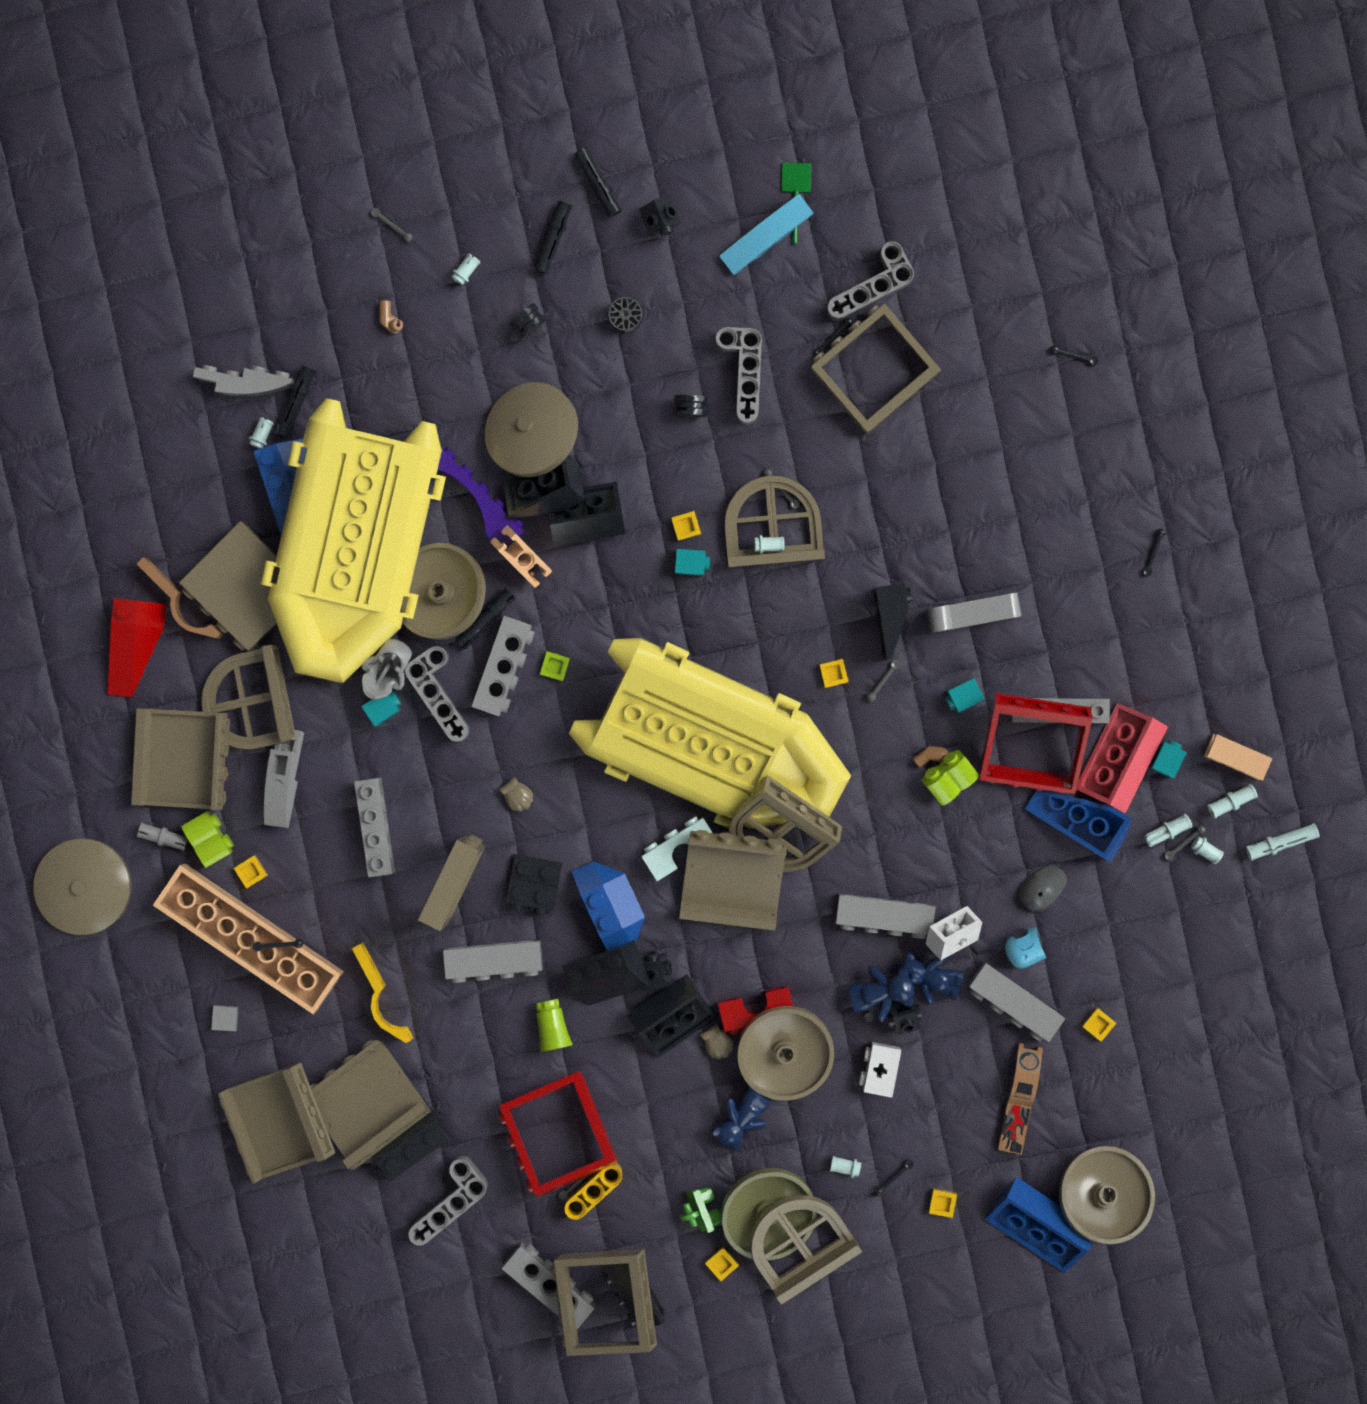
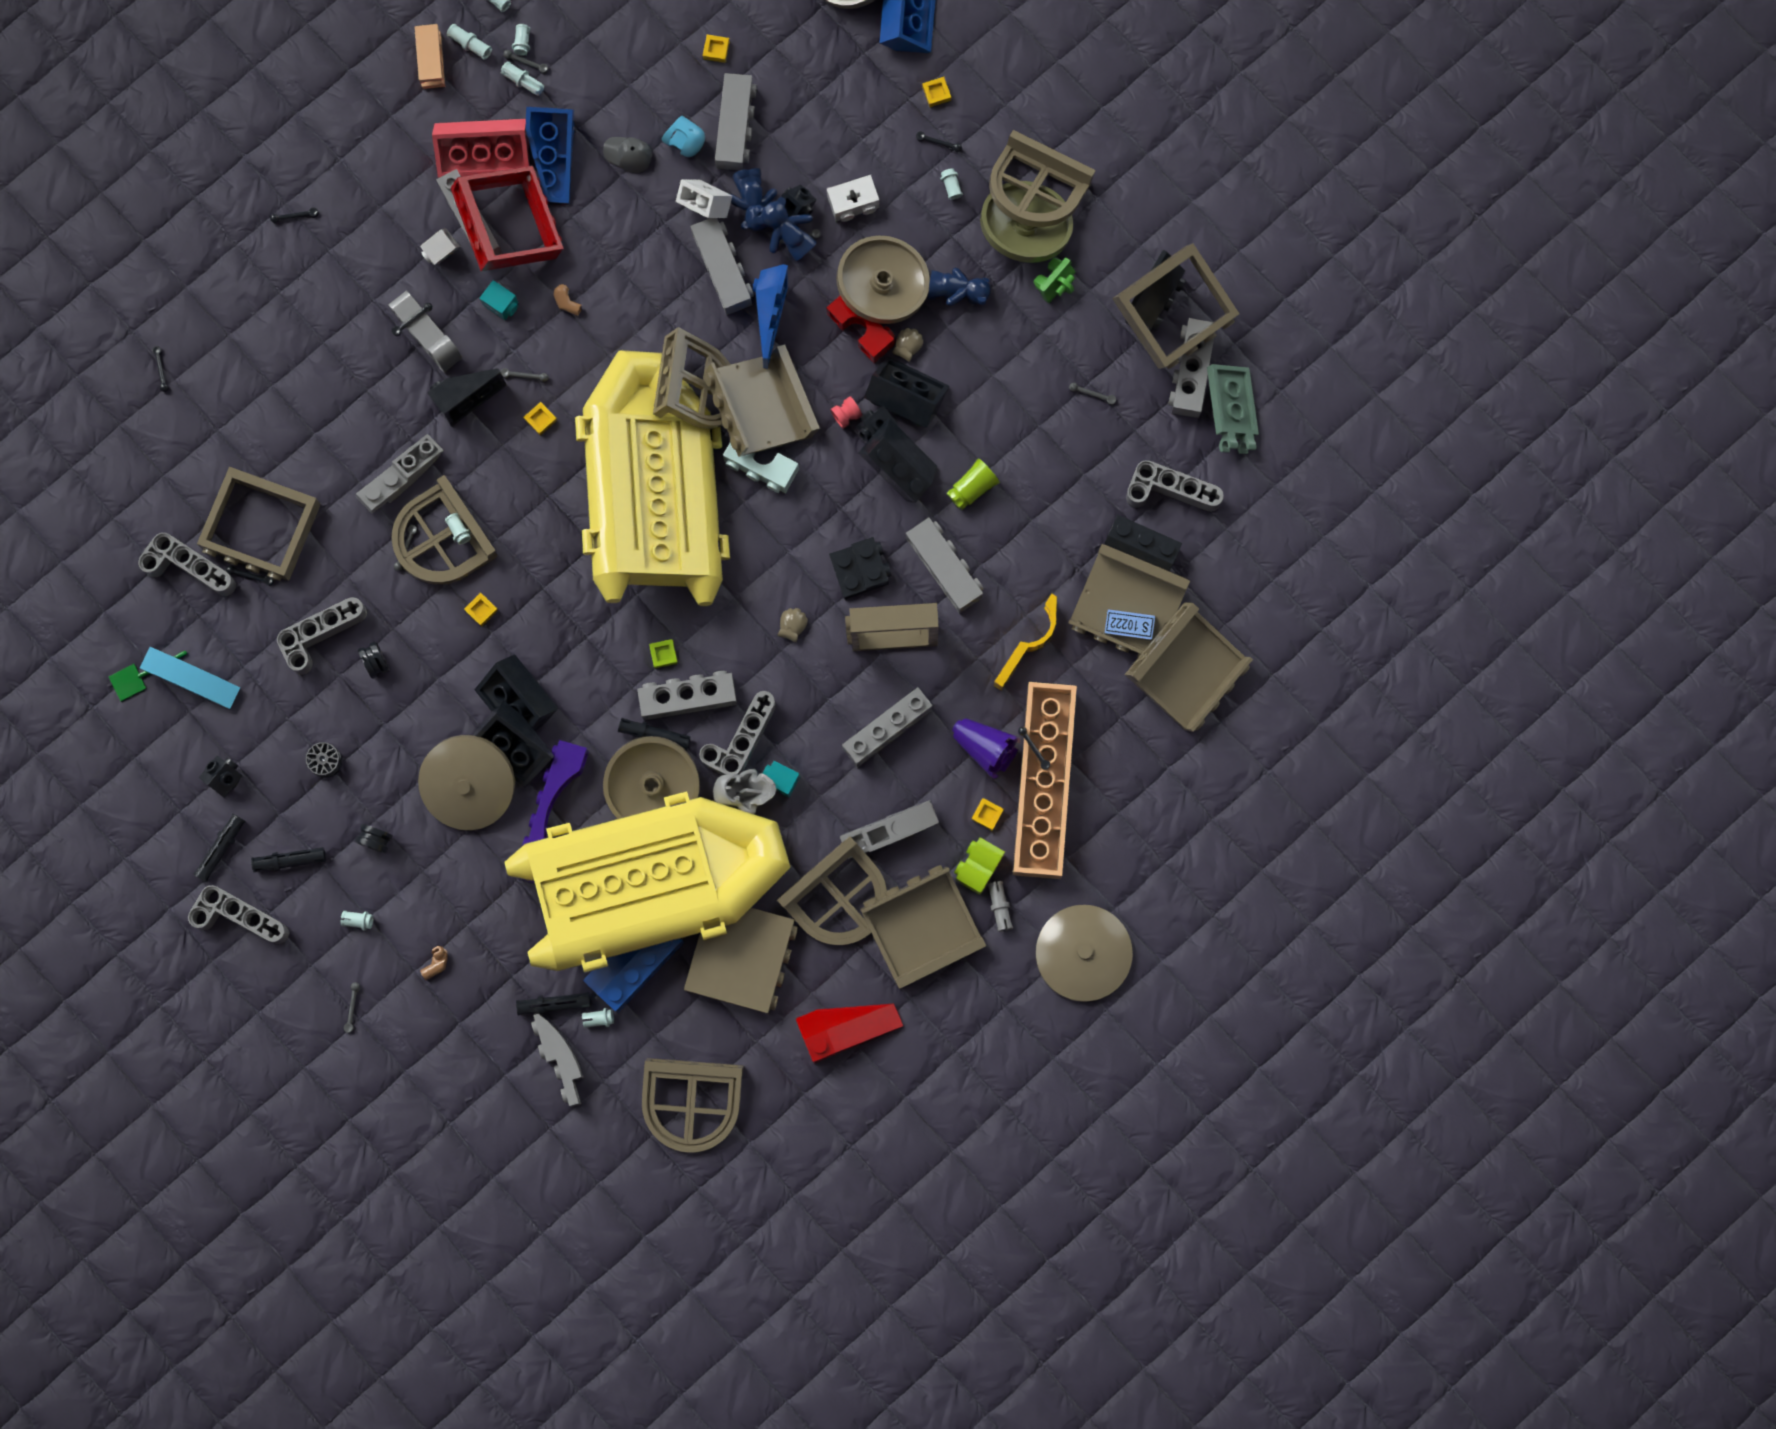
camera: 120 degrees left, 10 degrees down
medium nougat piece [137,557,224,639] -> none
light grey tile [212,1005,239,1031] -> none
light nougat piece [490,525,552,588] -> none
red window [498,1071,619,1197] -> none
yellow beam [565,1163,622,1220] -> none
blue wedge [571,861,645,949] -> none
teal brick [675,549,710,576] -> none
yellow tile [705,1246,739,1281] -> none
lime brick [921,750,980,806] -> none
piece [997,1043,1043,1155] -> none
teal brick [1149,740,1187,779] -> none
none -> light grey beam [188,885,289,944]
none -> light grey slope [356,434,443,514]
none -> black hinge [392,303,433,336]
none -> white brick [420,228,460,265]
none -> dark tan window [642,1058,744,1152]
none -> blue wedge [752,264,788,369]
none -> coral wheel [830,397,862,429]
none -> dark purple cone [952,718,1020,779]
none -> light blue tile [1105,609,1155,640]
none -> sand green tile [1207,364,1259,454]

